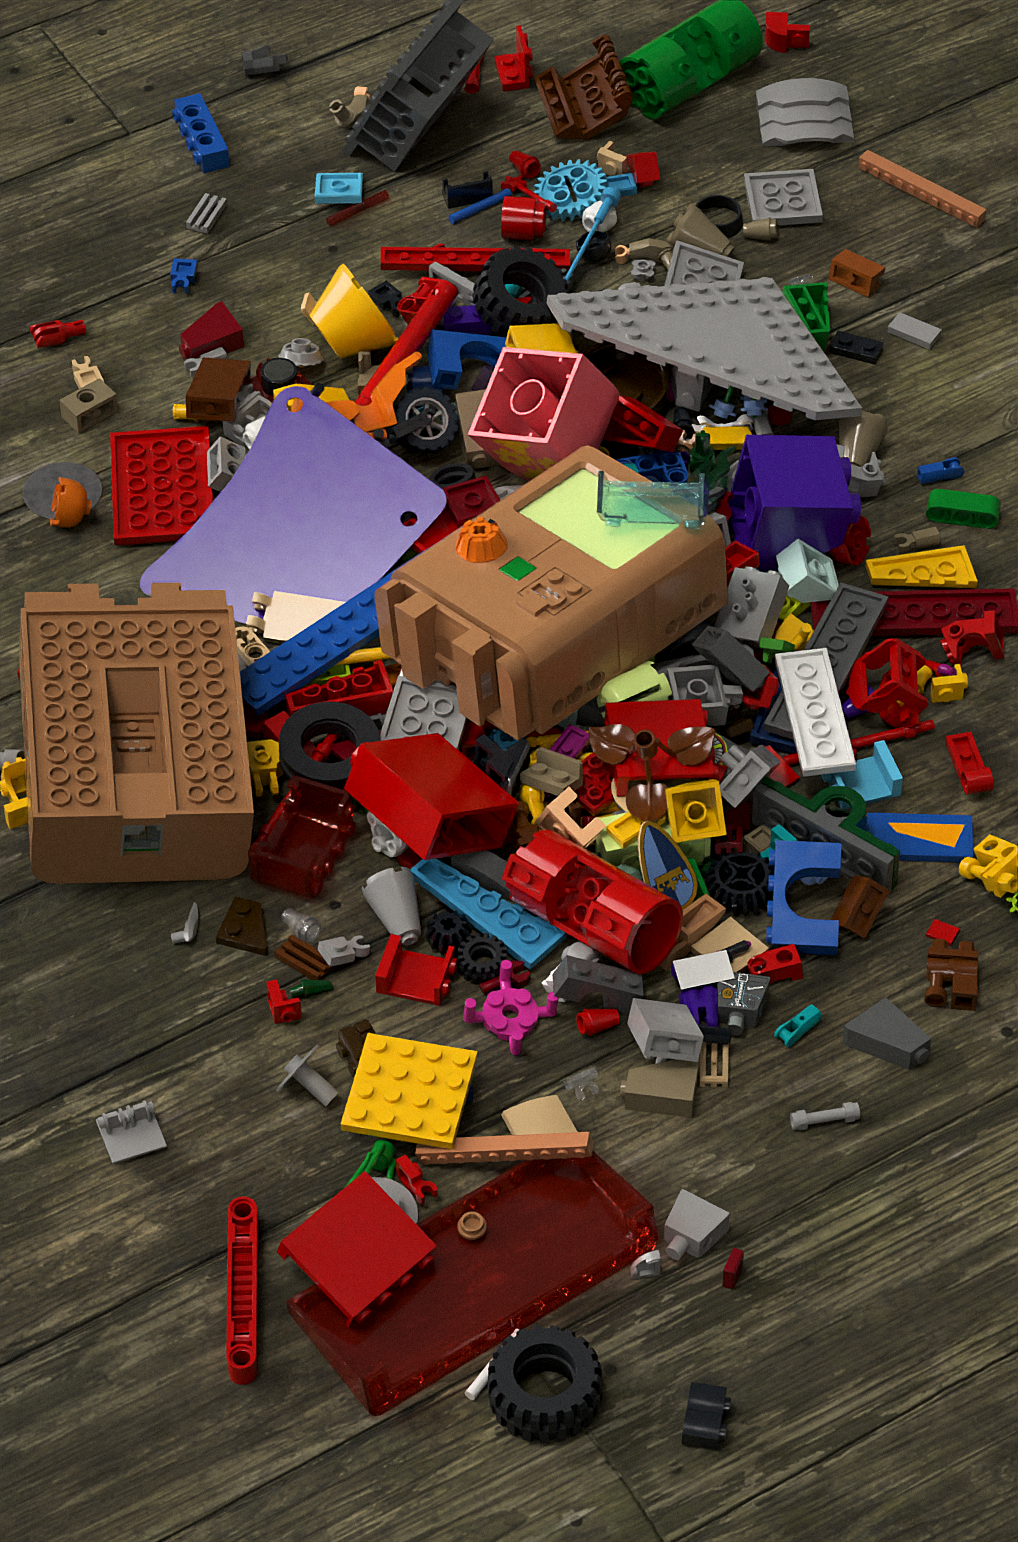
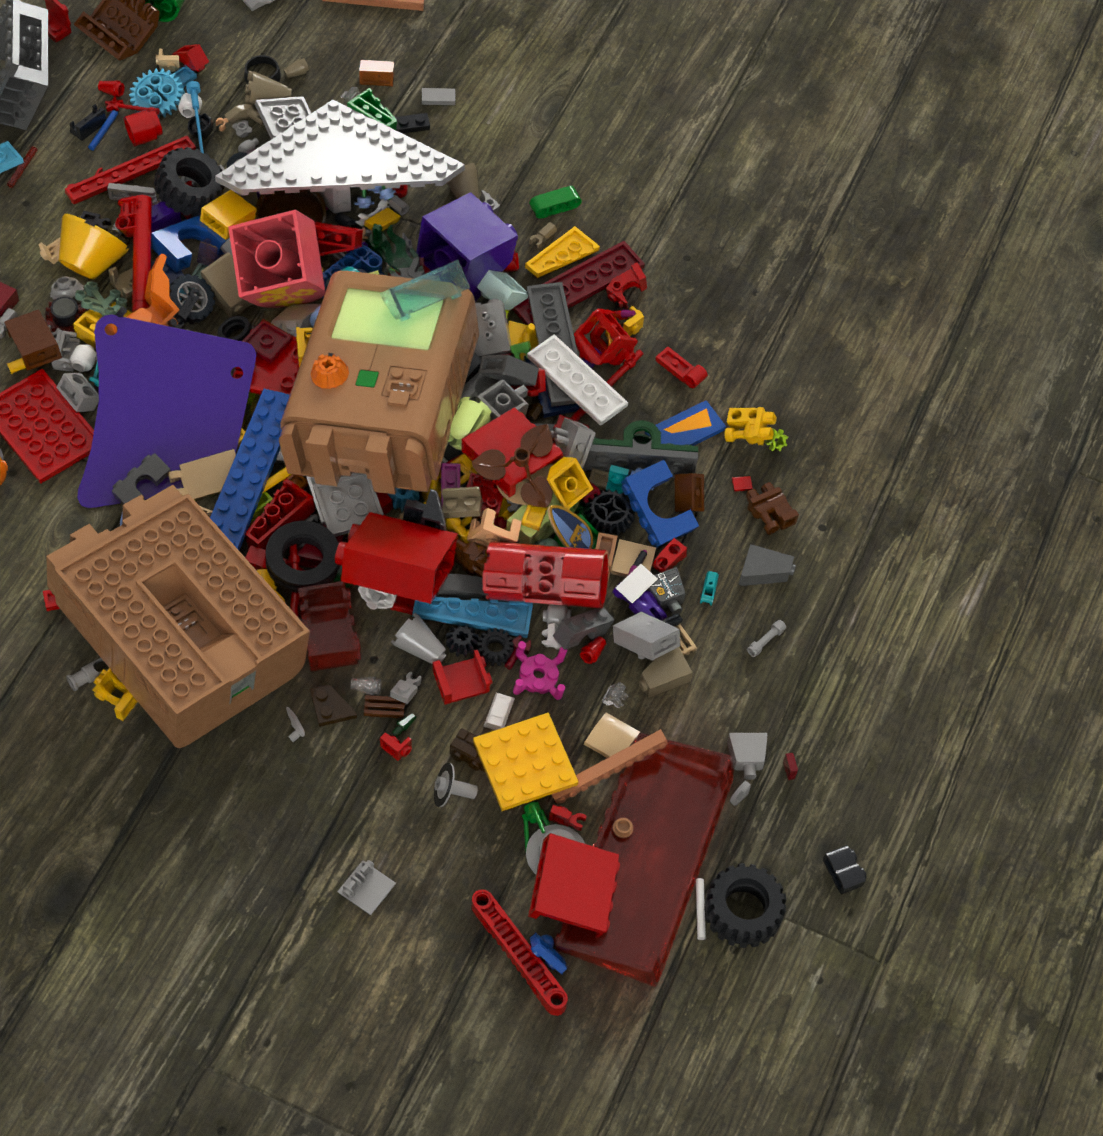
camera: 40 degrees left, 10 degrees up
light grey plate [744,169,823,225] -> none
medium azure panel [821,740,903,810] -> none
blue bar [917,457,965,485] -> none
none -> sand green plant [75,281,127,317]
none -> dark grey arch [112,453,171,505]
none -> white tile [484,692,515,730]
none -> blue plate [530,933,567,974]

